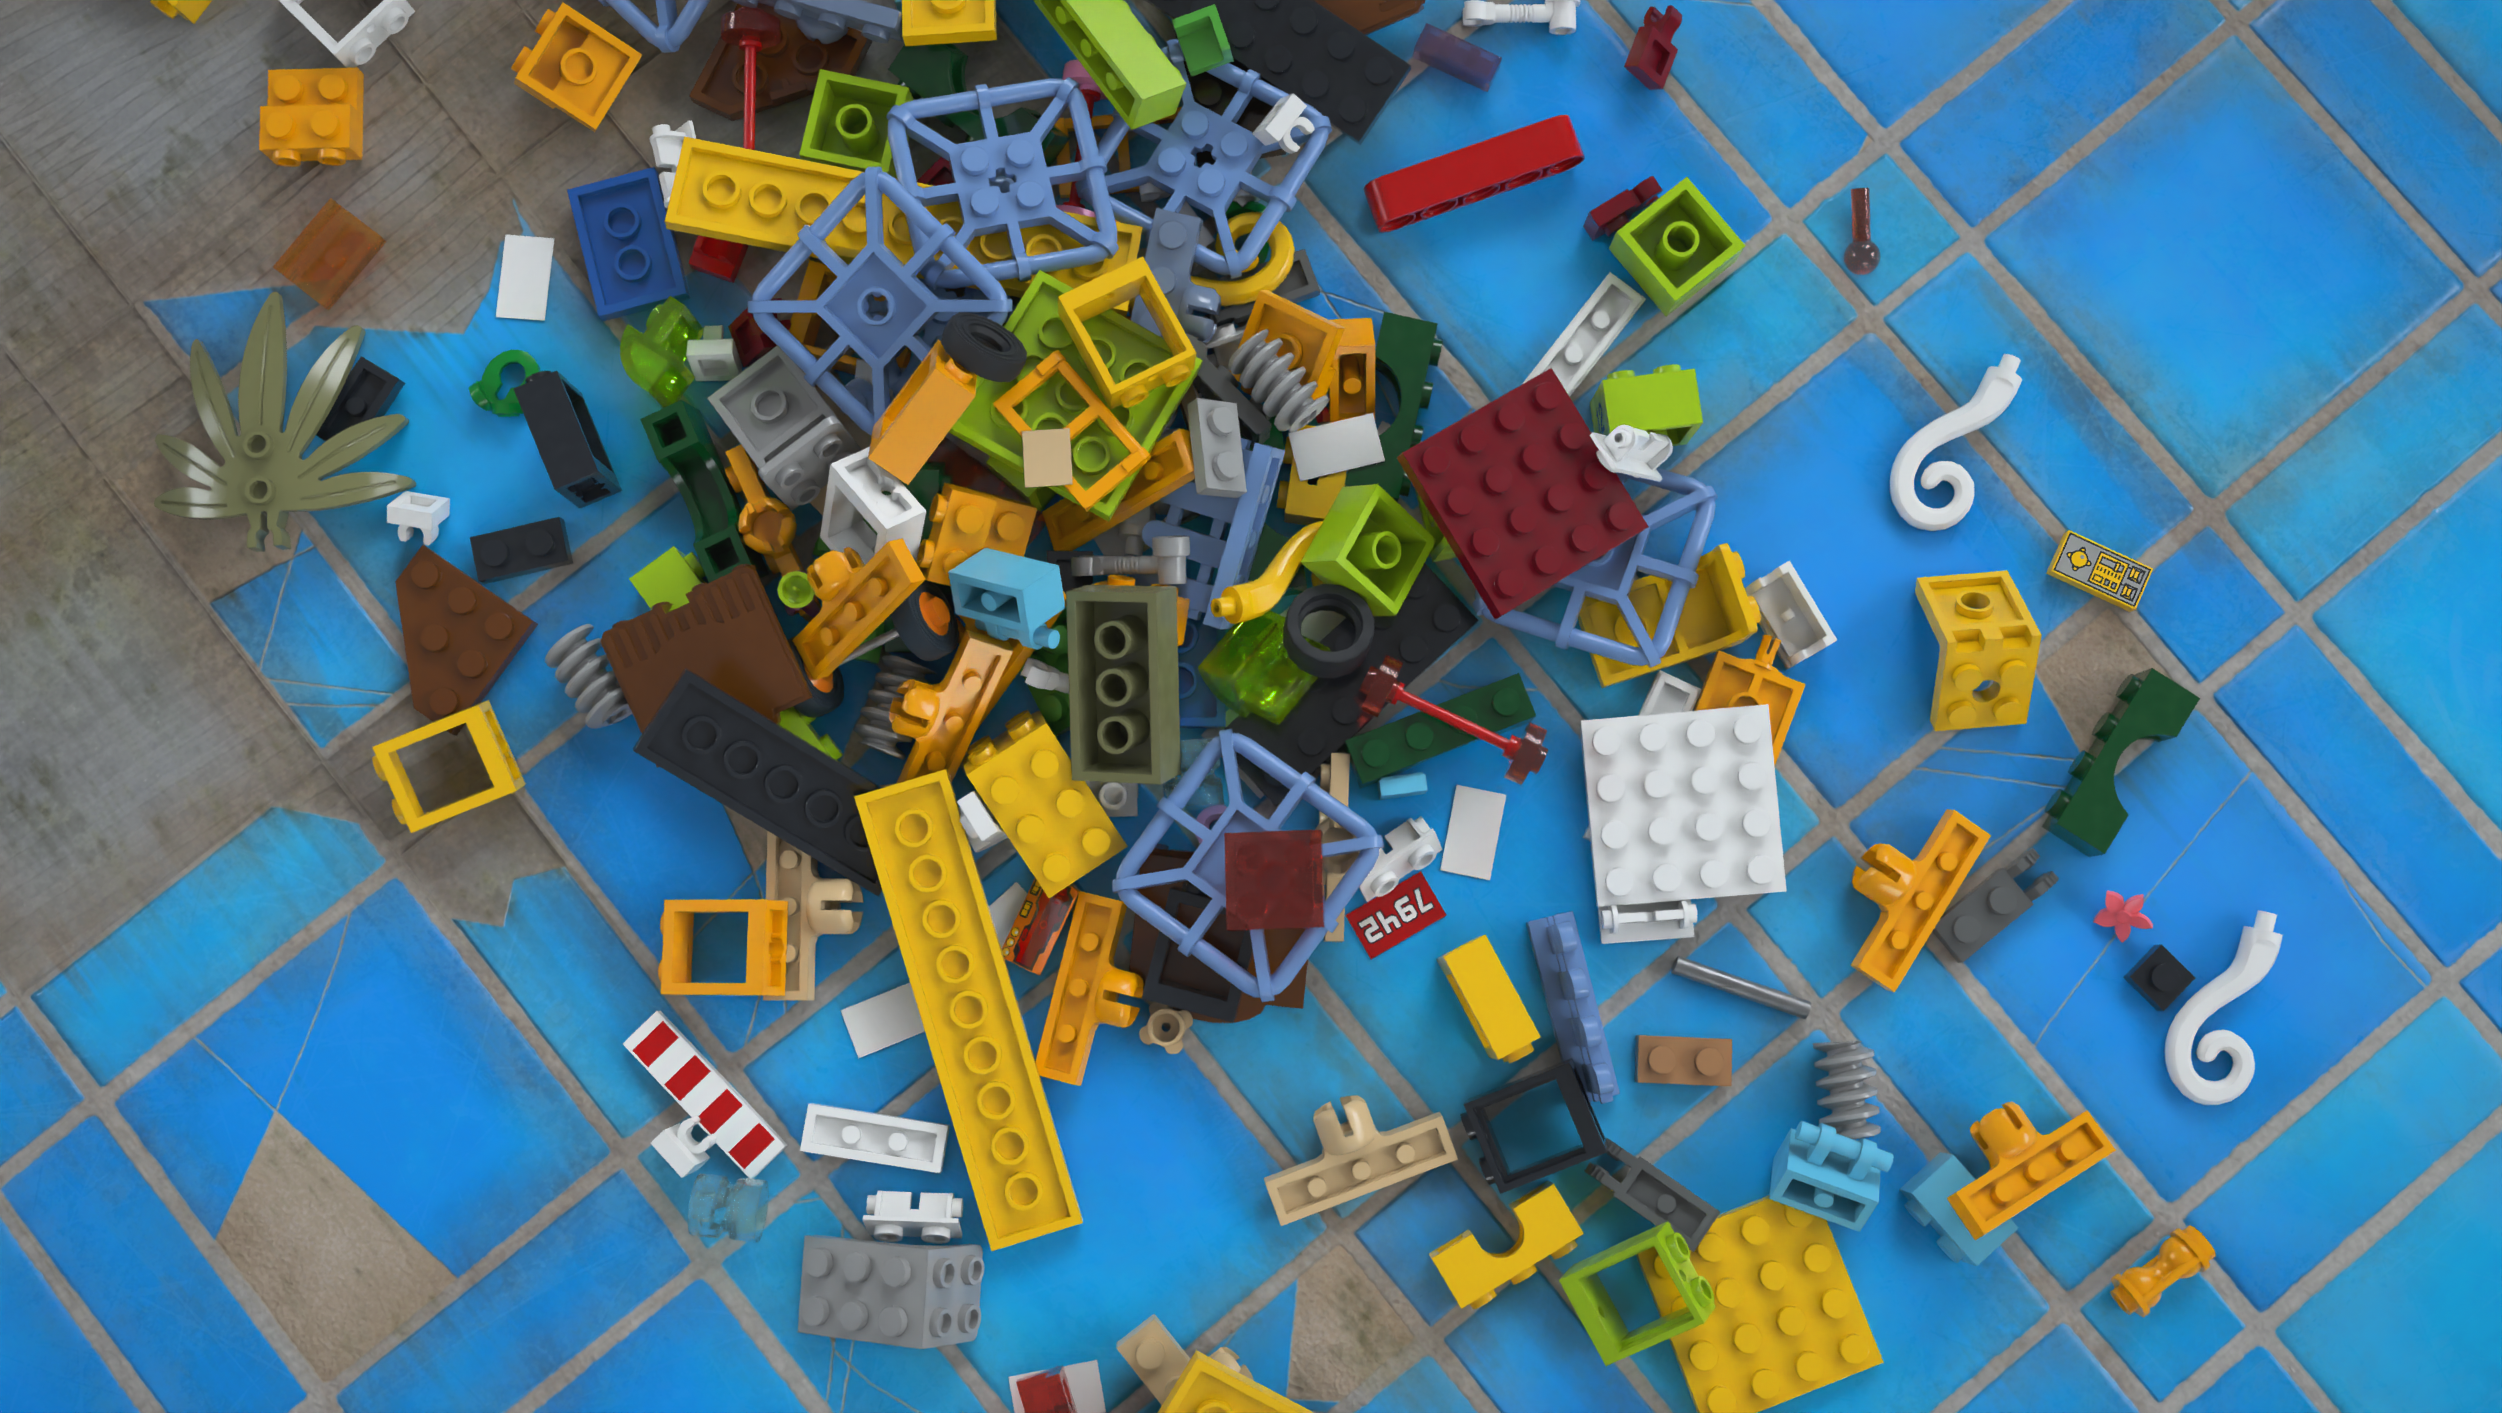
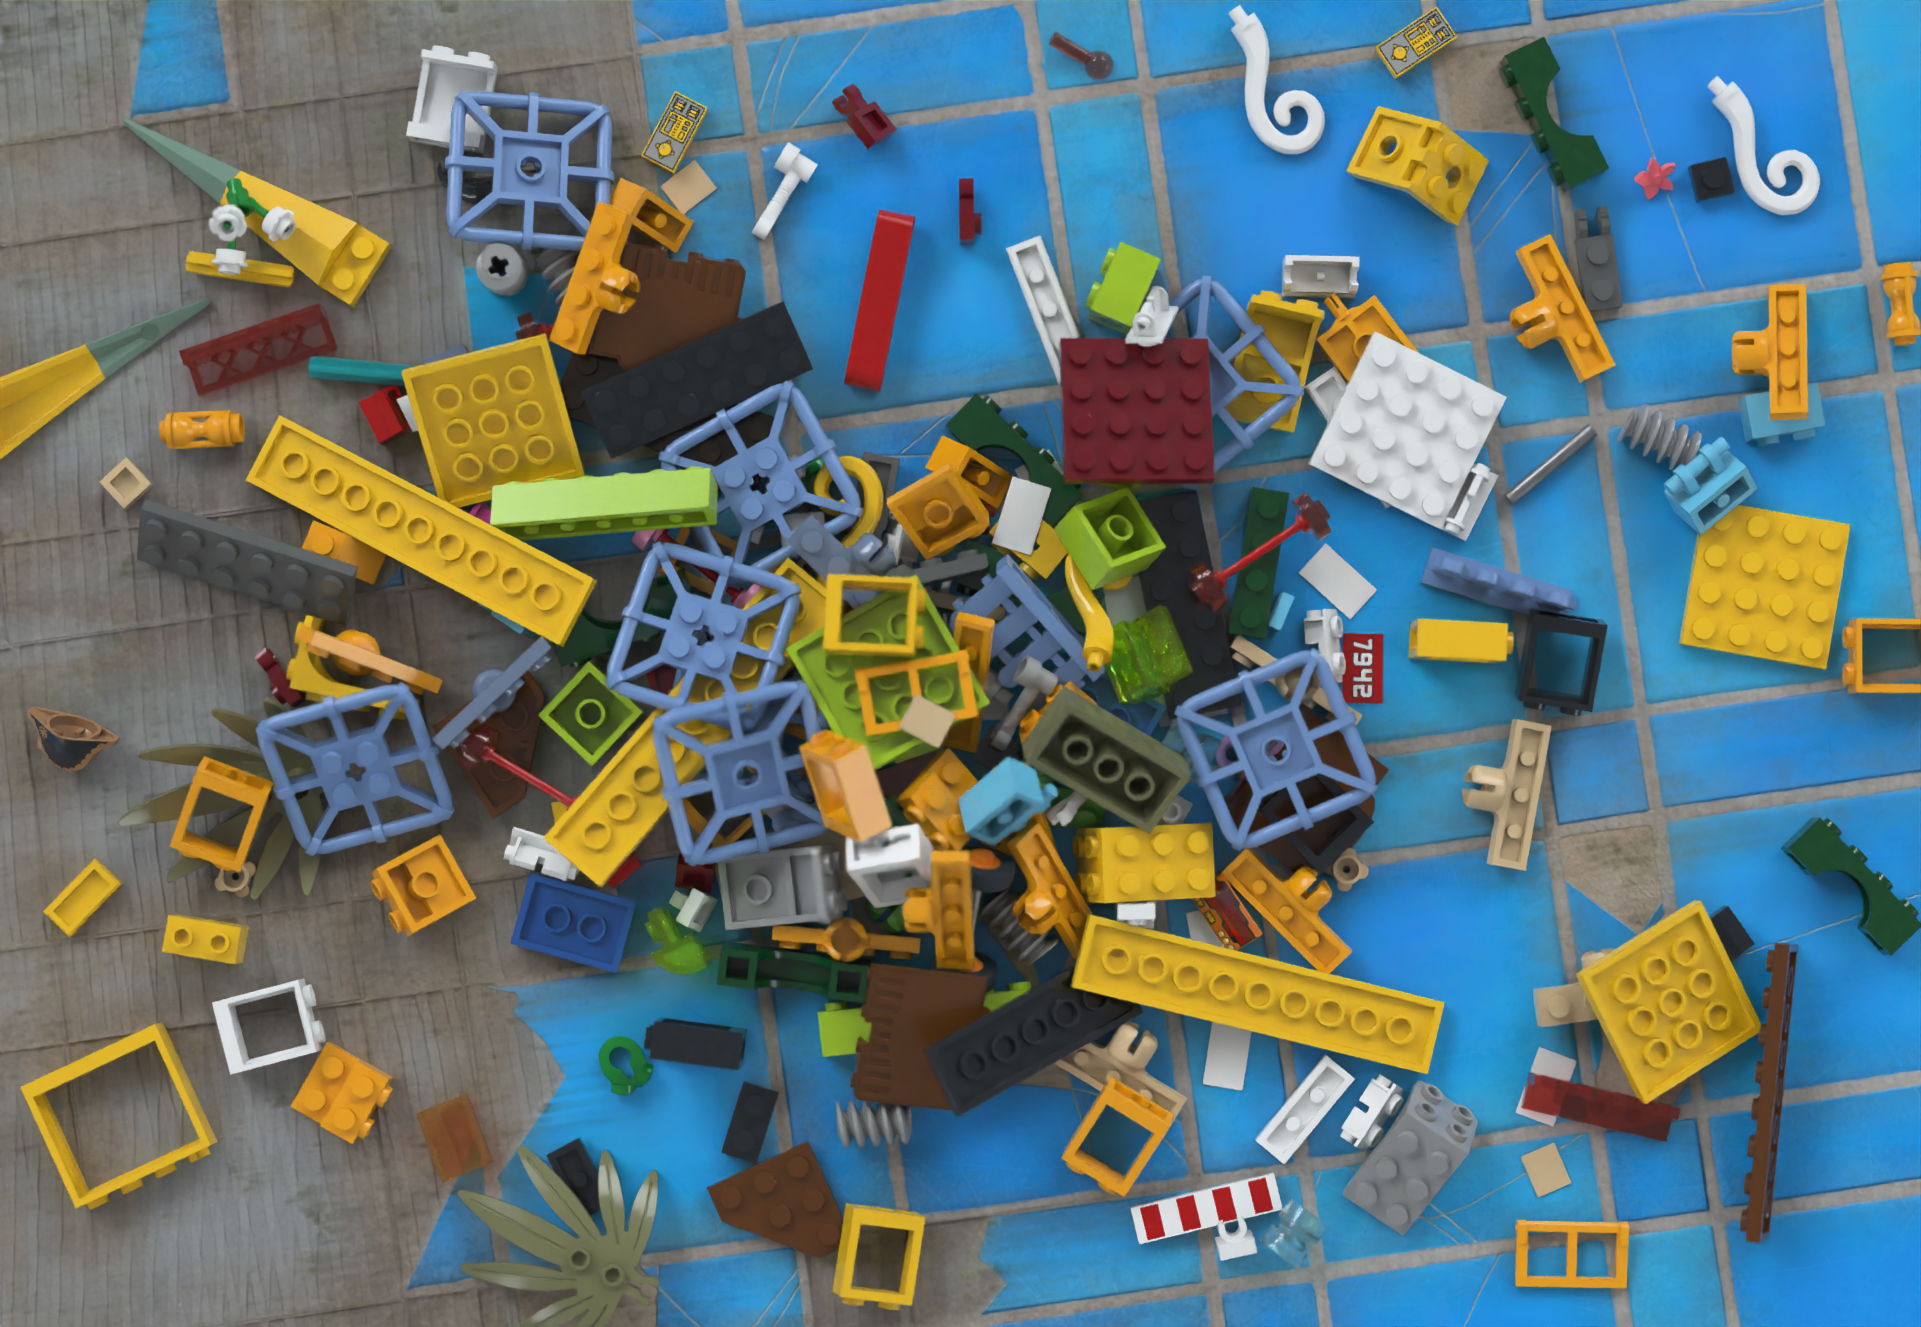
camera: 60 degrees left, 5 degrees up
white tile [387,491,450,546] -> none
white sticker [496,235,555,321] -> none
lime piece [778,570,820,617] -> none
black tyre [941,312,1027,382] -> none
bright green panel [1172,4,1234,77] -> none
light grey plate [1187,398,1247,498] -> none
clear red plate [1224,829,1325,931] -> none
light grey piece [1228,329,1330,433] -> none
white tile [1252,93,1315,154] -> none
black tyre [1283,584,1374,678] -> none
clear purple piece [1413,23,1502,92] -> none
yellow arch [1429,1181,1584,1310] -> none
lime window [1559,1221,1716,1366] -> none
dark grey hinge [1584,1138,1720,1252] -> none
lime brick [1609,177,1746,317] -> none
medium nougat plate [1635,1035,1732,1086] -> none

